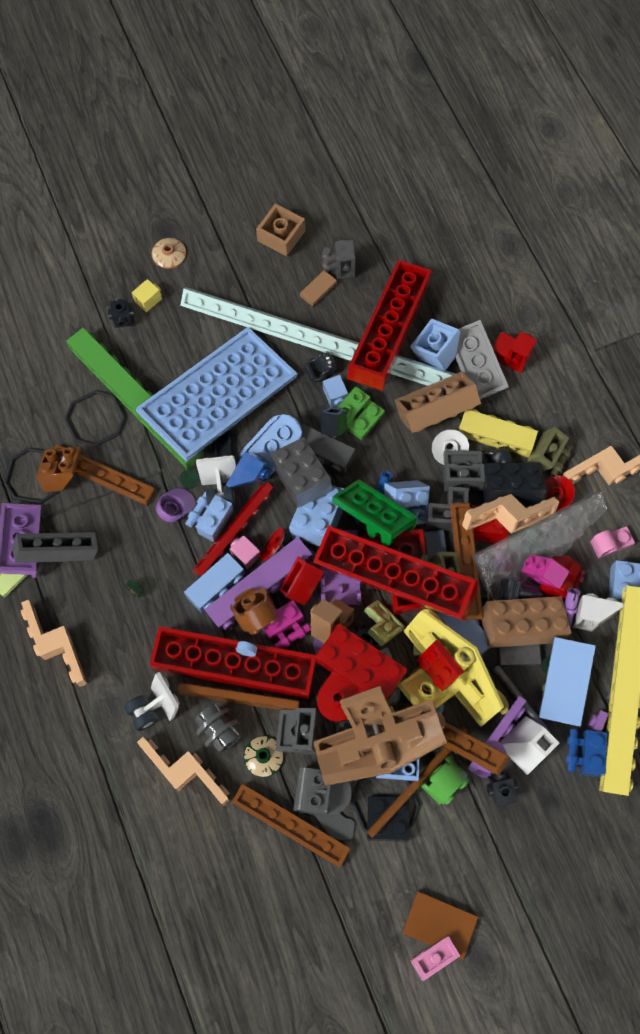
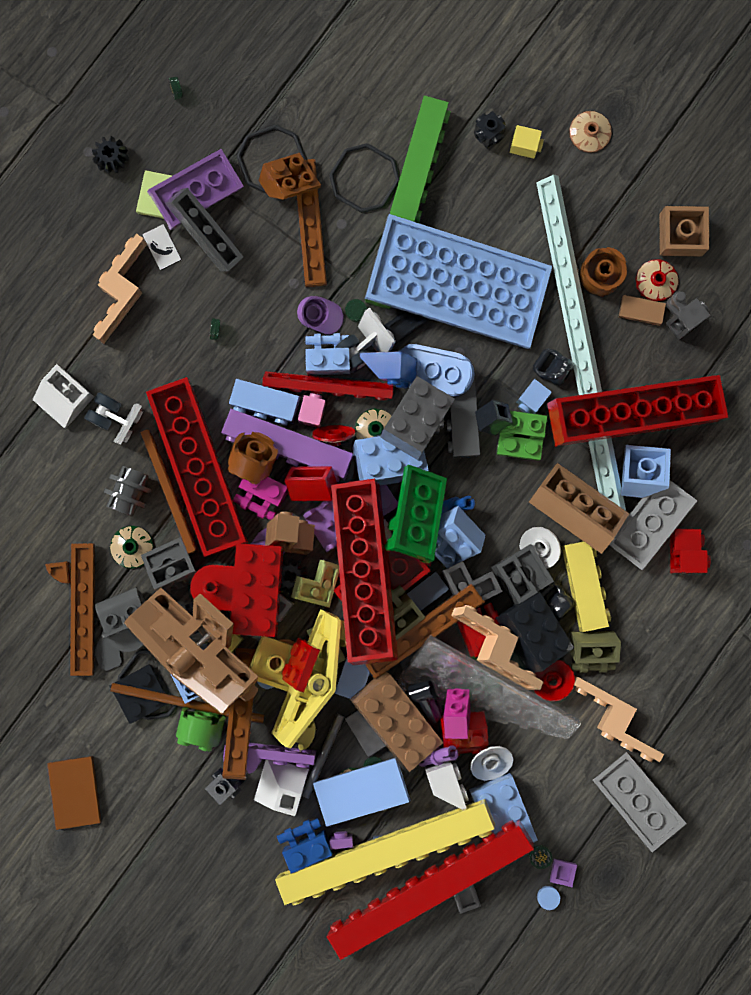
camera: 55 degrees right, 15 degrees up
light nougat bracket [137,737,230,806] -> none
light blue tile [236,641,258,657] -> none
bright pink plate [410,936,460,981] -> none
bright pink plate [590,526,635,559] -> none
none -> white slope [33,364,94,429]
none -> dark orange tile [45,561,71,583]
none -> white sticker [142,224,181,270]
none -> tan dish [355,408,391,440]
none -> white dish [470,746,513,781]
none -> dark orange brick [579,247,627,297]
none -> tan dish [635,259,678,301]

